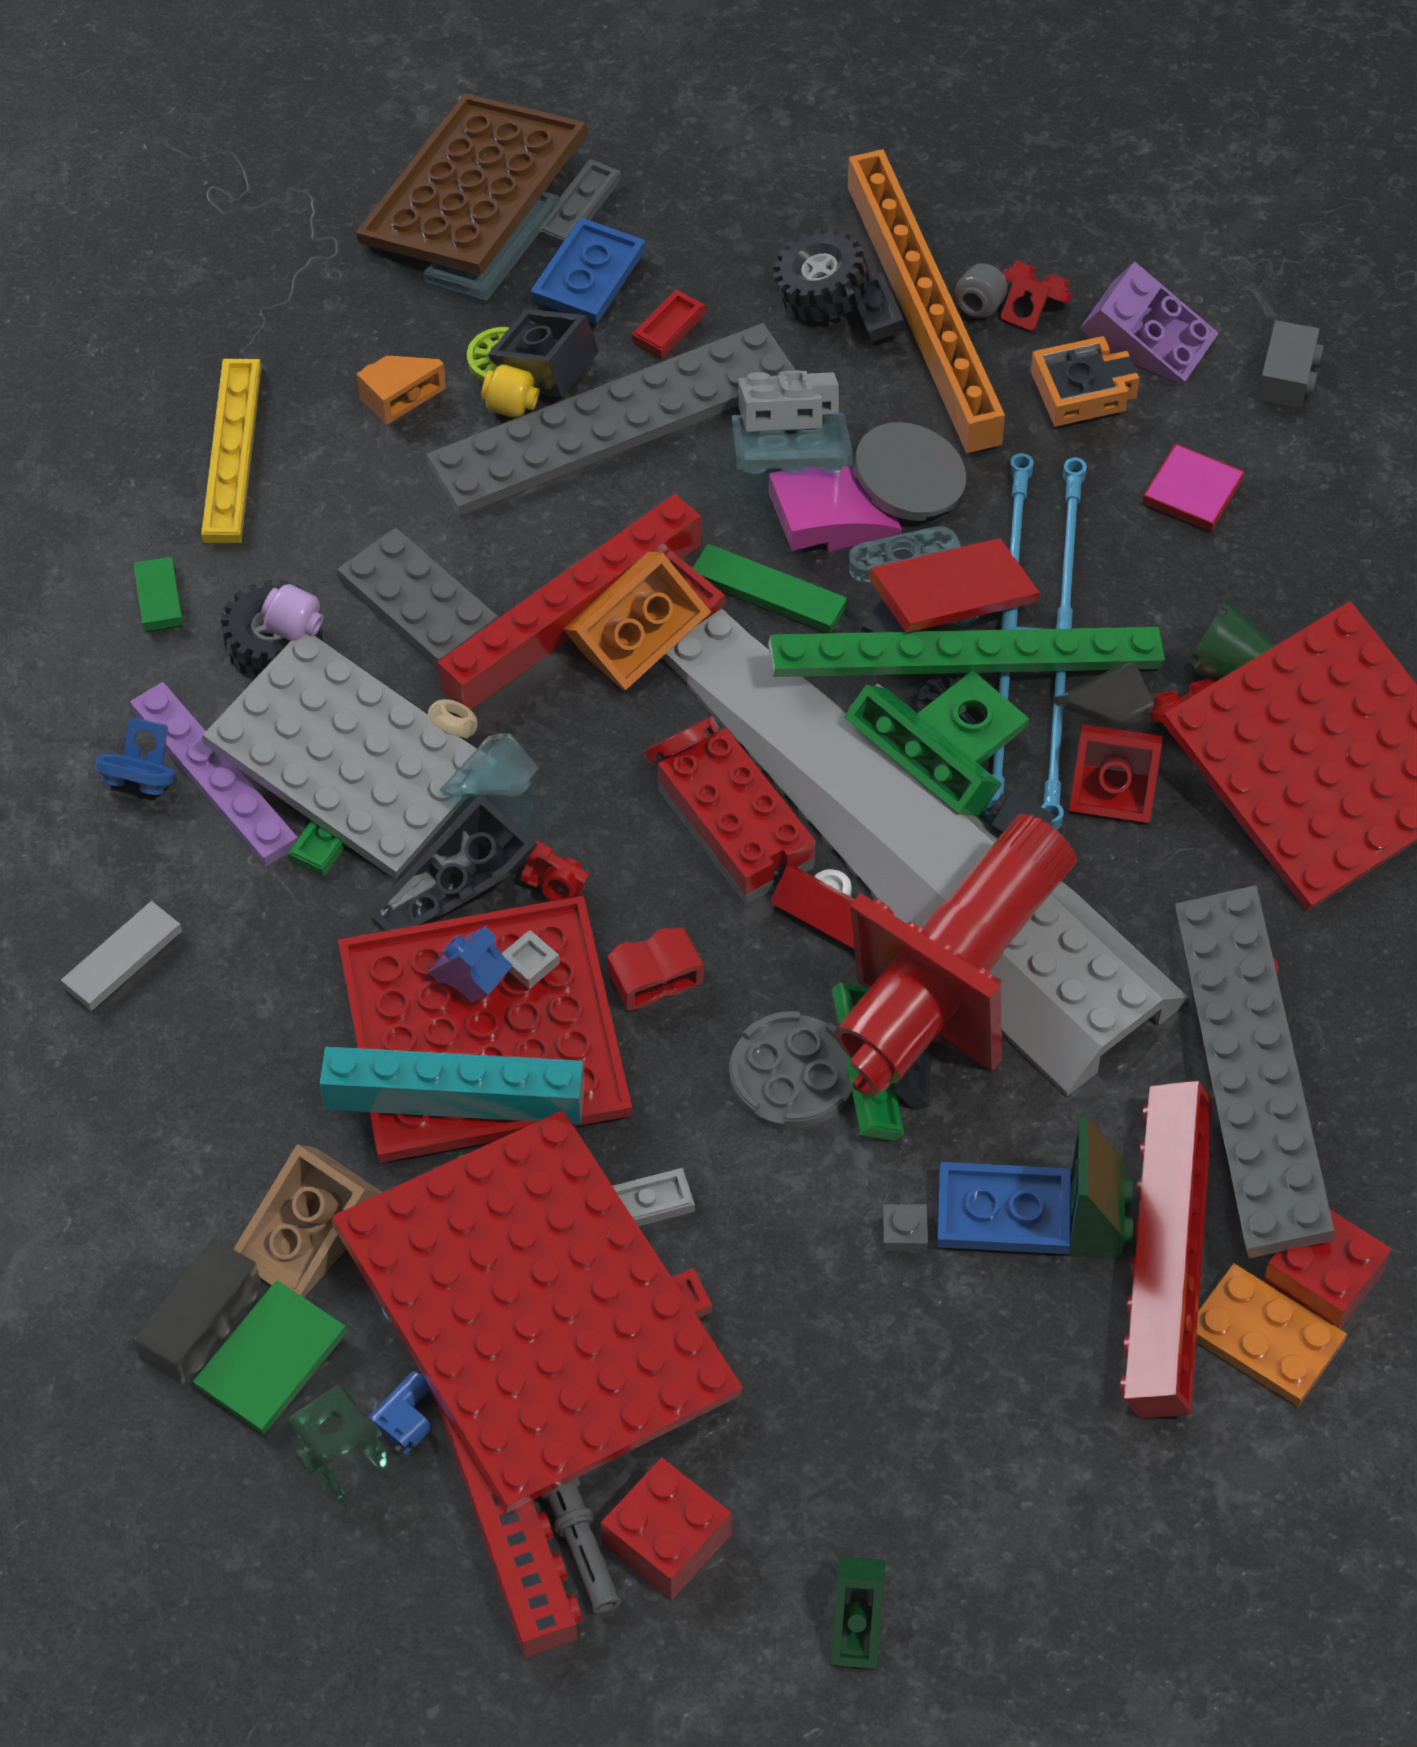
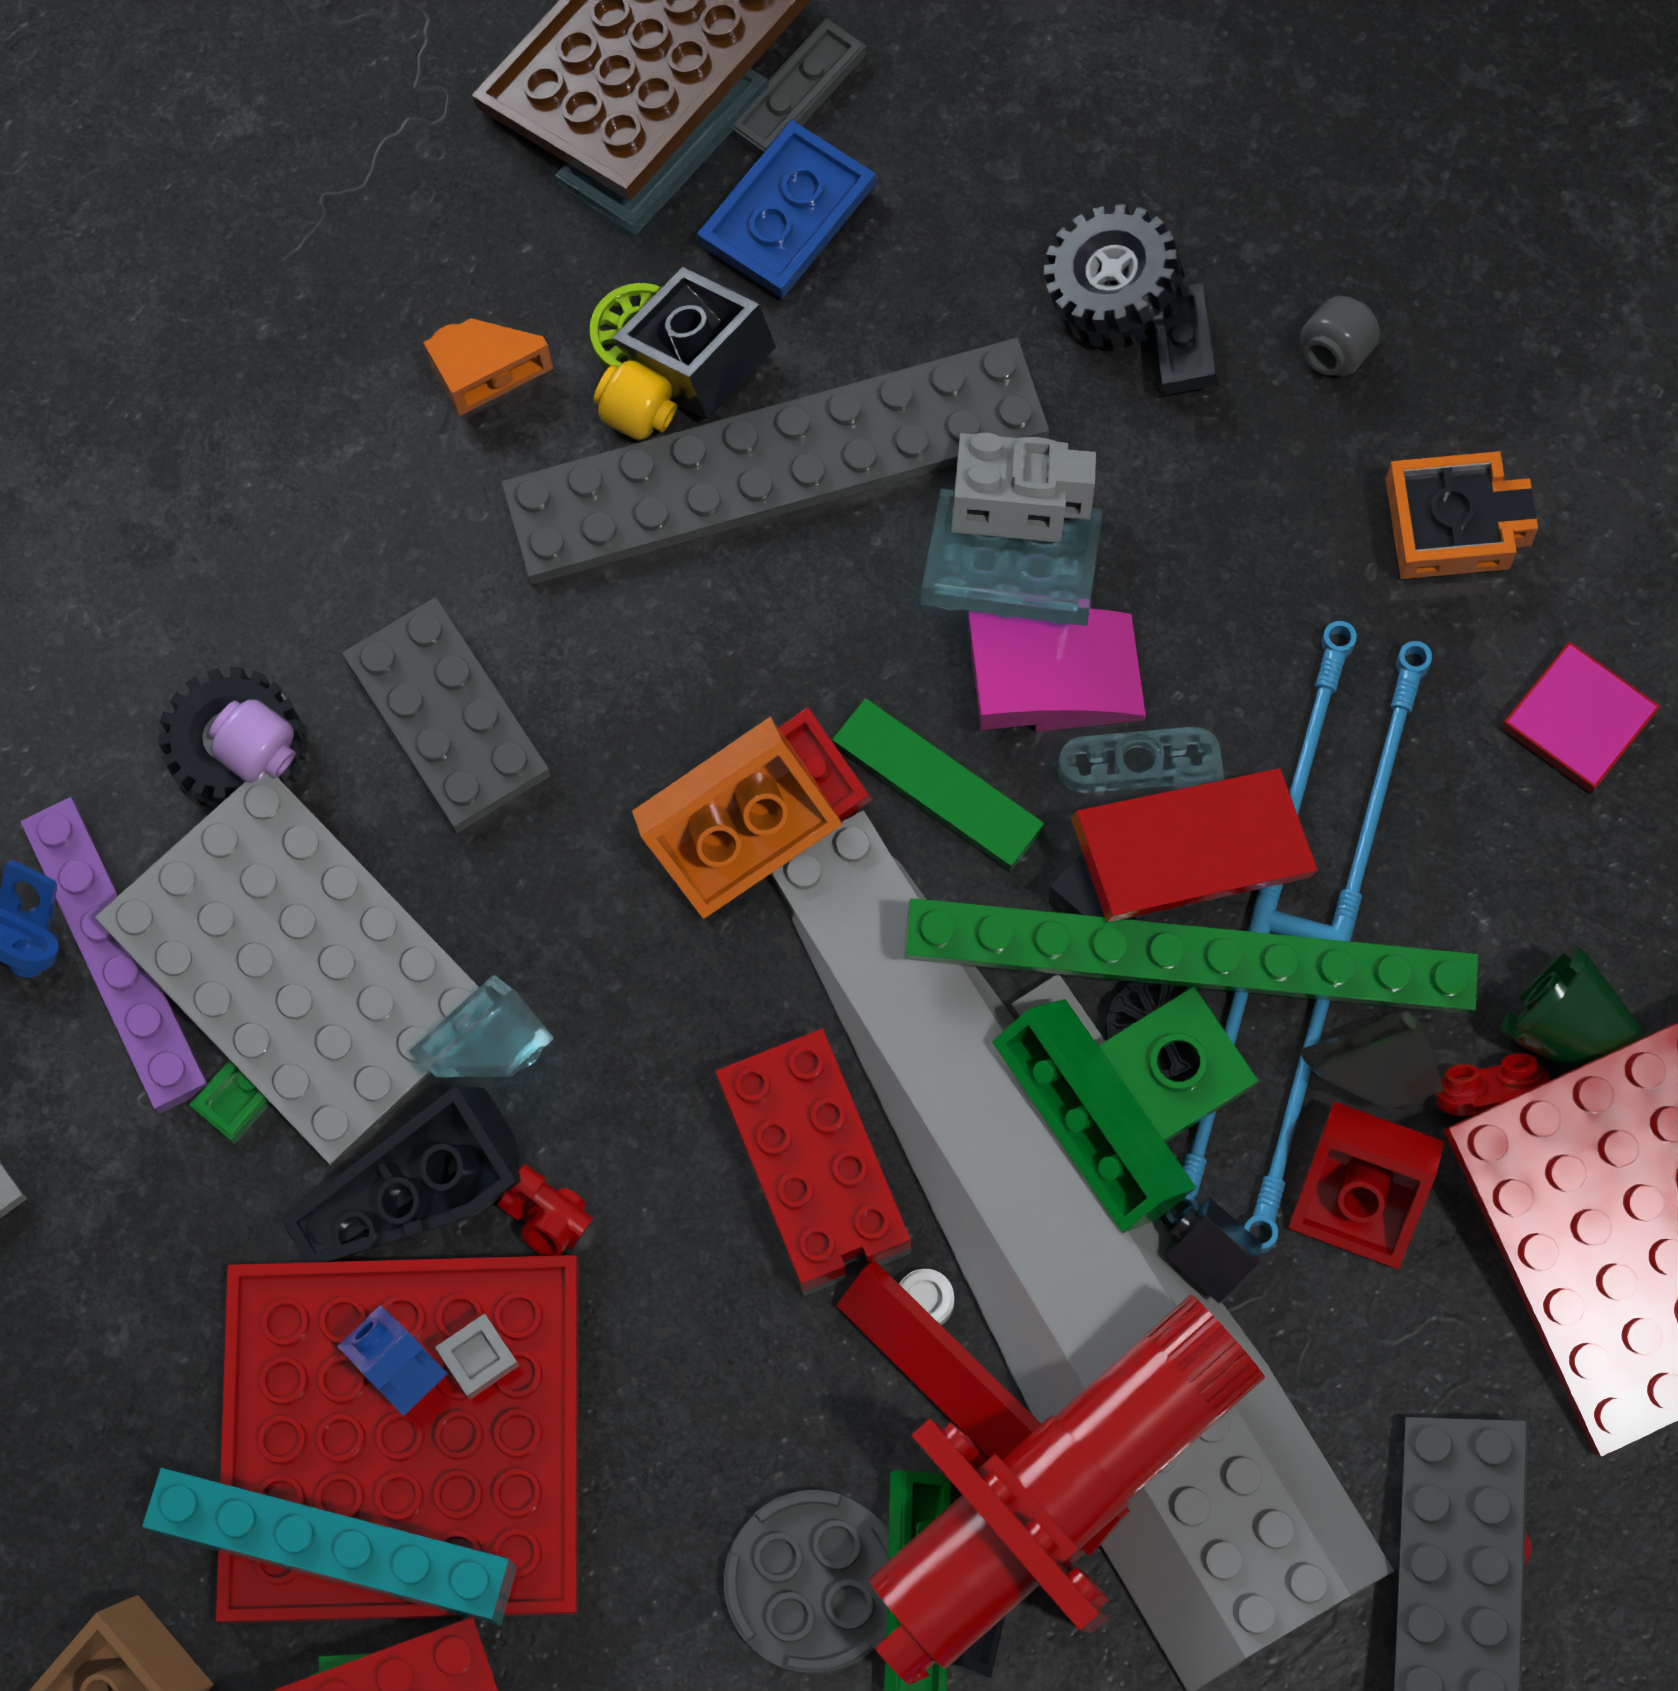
camera: 15 degrees right, 15 degrees up
green tile [133,556,183,632] -> none
yellow tile [201,359,261,543] -> none
tan piece [428,699,478,739] -> none
red brick [437,494,701,710] -> none
red brick [607,927,704,1010] -> none
red tile [632,289,706,359] -> none
red tile [642,715,719,765] -> none
orange brick [848,149,1005,453] -> none
dark grey tile [852,422,966,521] -> none
red bracket [1001,260,1073,330] -> none
medium lavender slope [1079,261,1218,385] -> none

